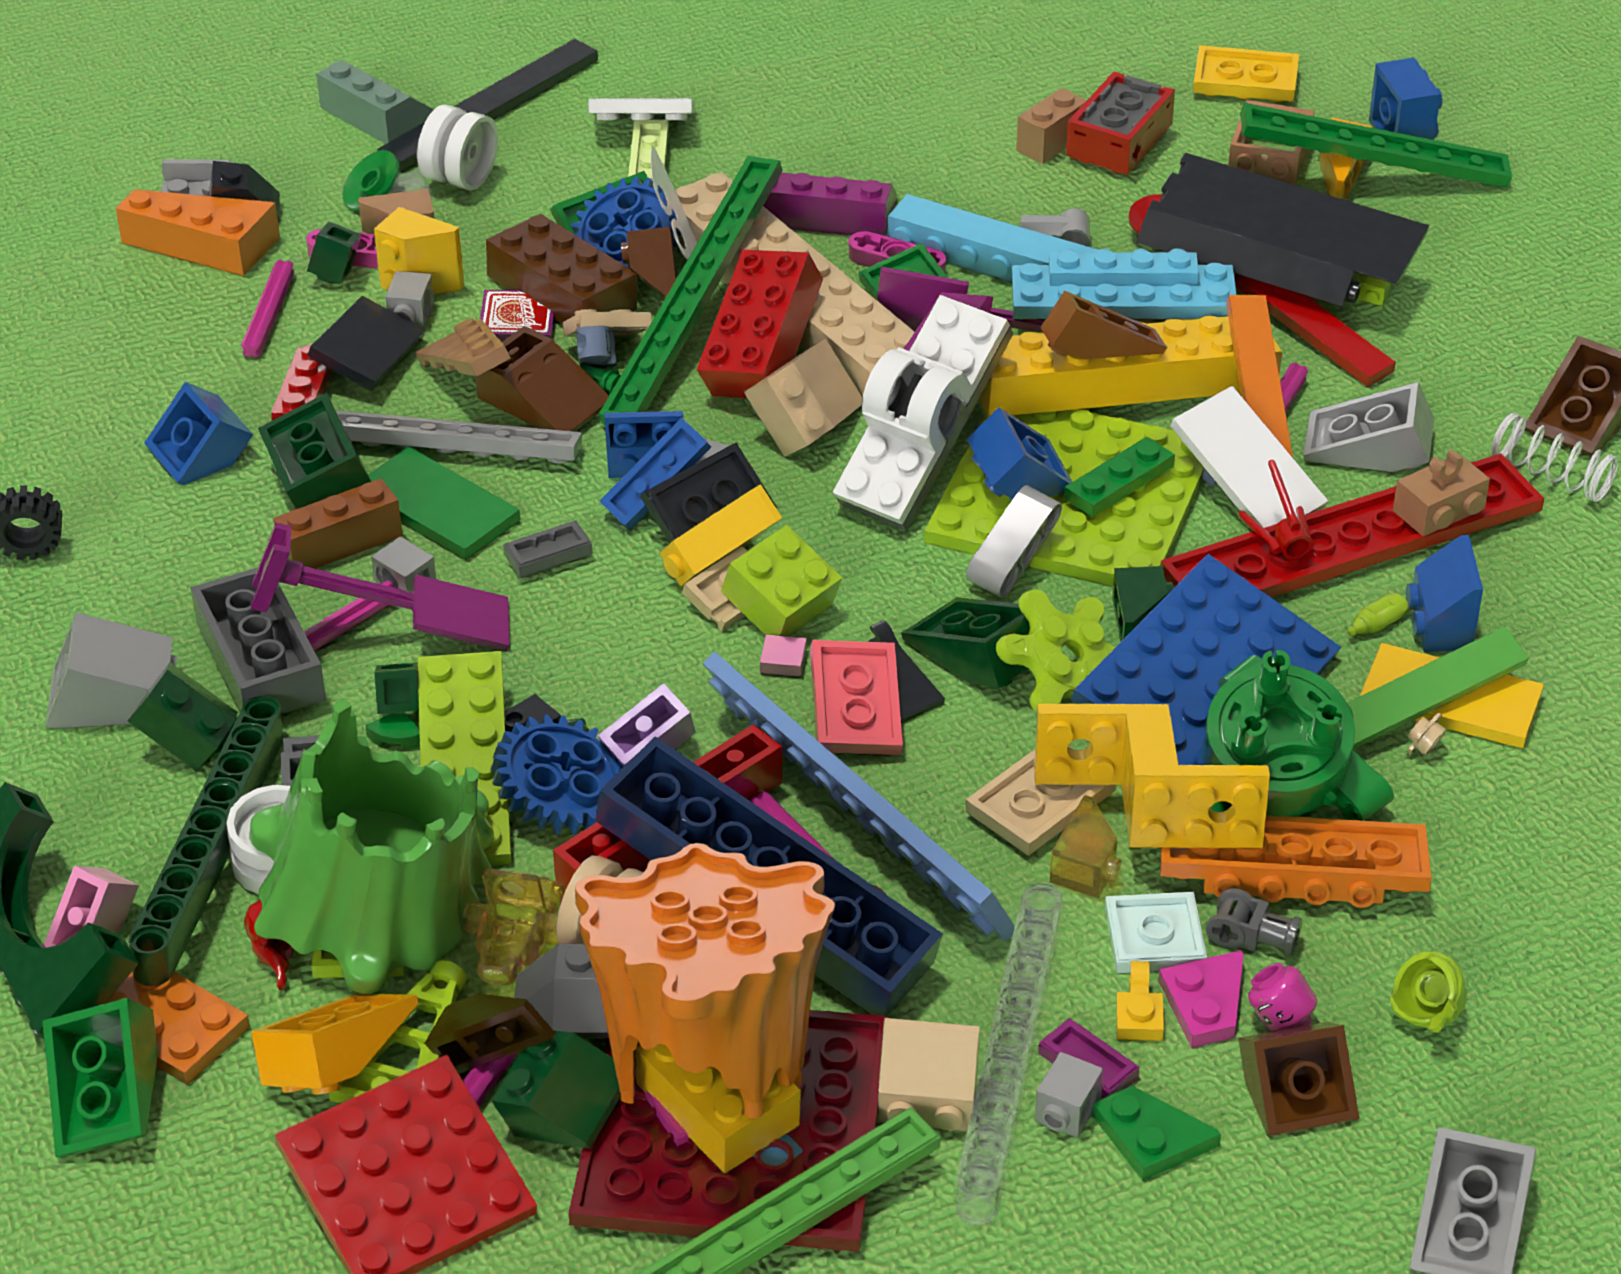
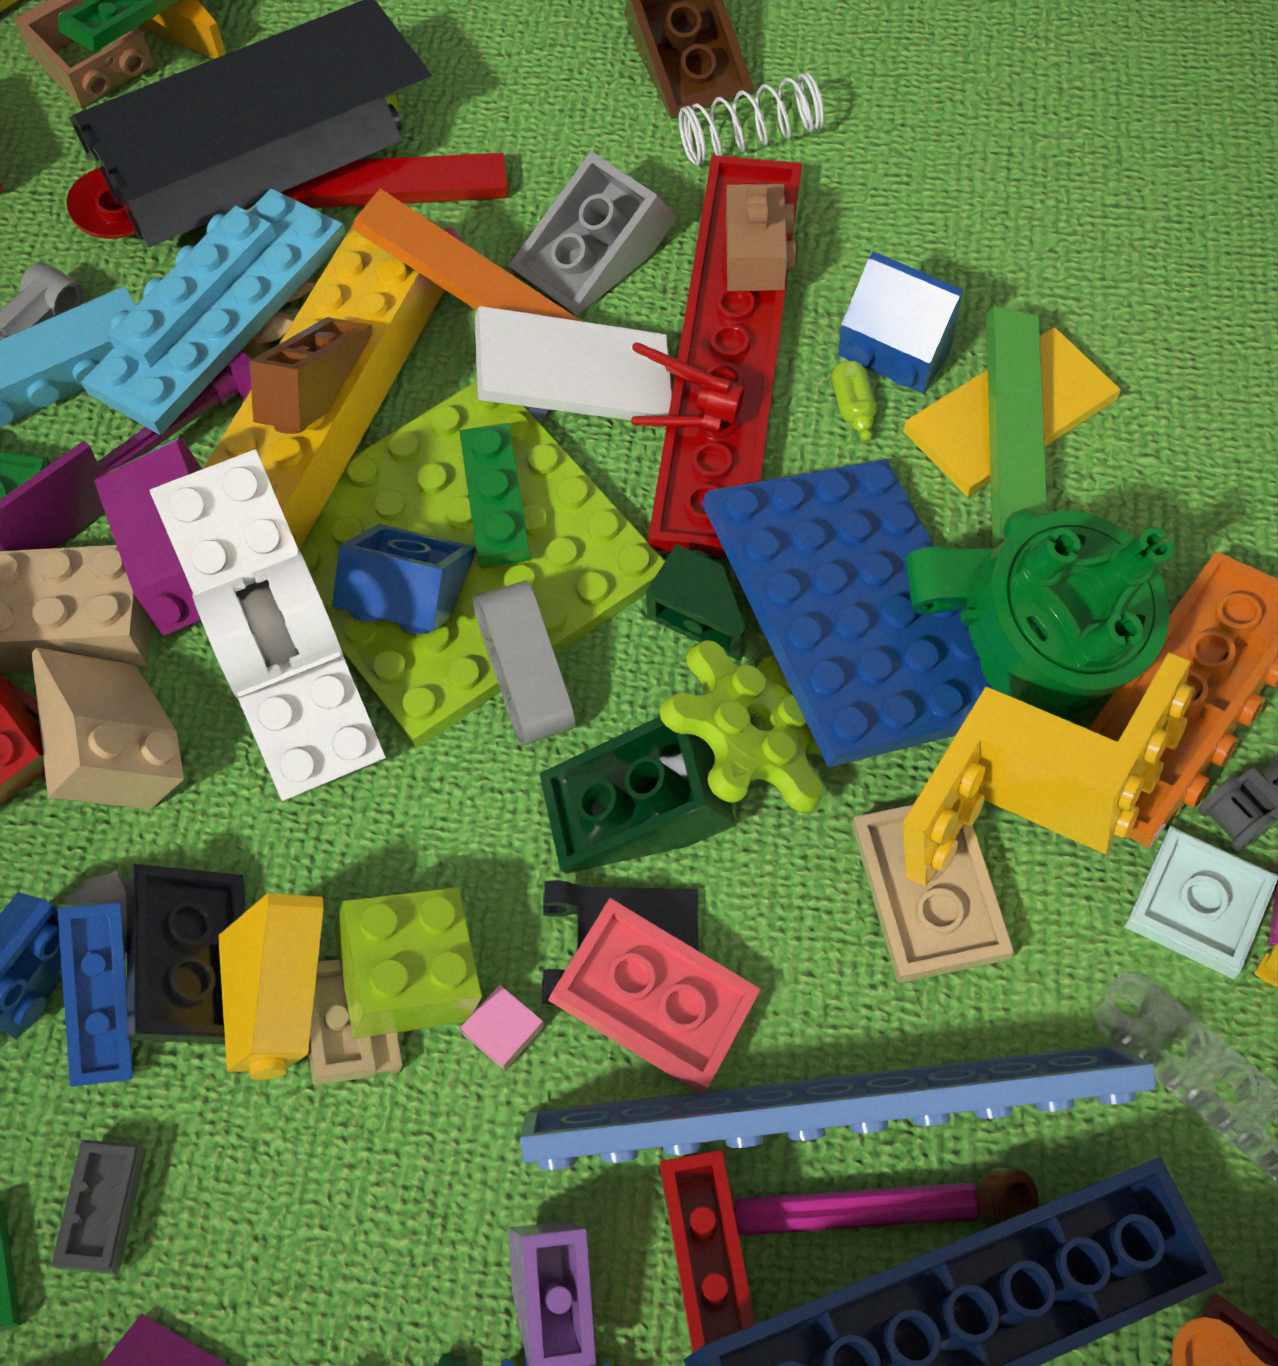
camera: 55 degrees left, 20 degrees up
clear yellow slope [1050,795,1121,899] -> none
tan plate [1406,712,1447,756] -> none

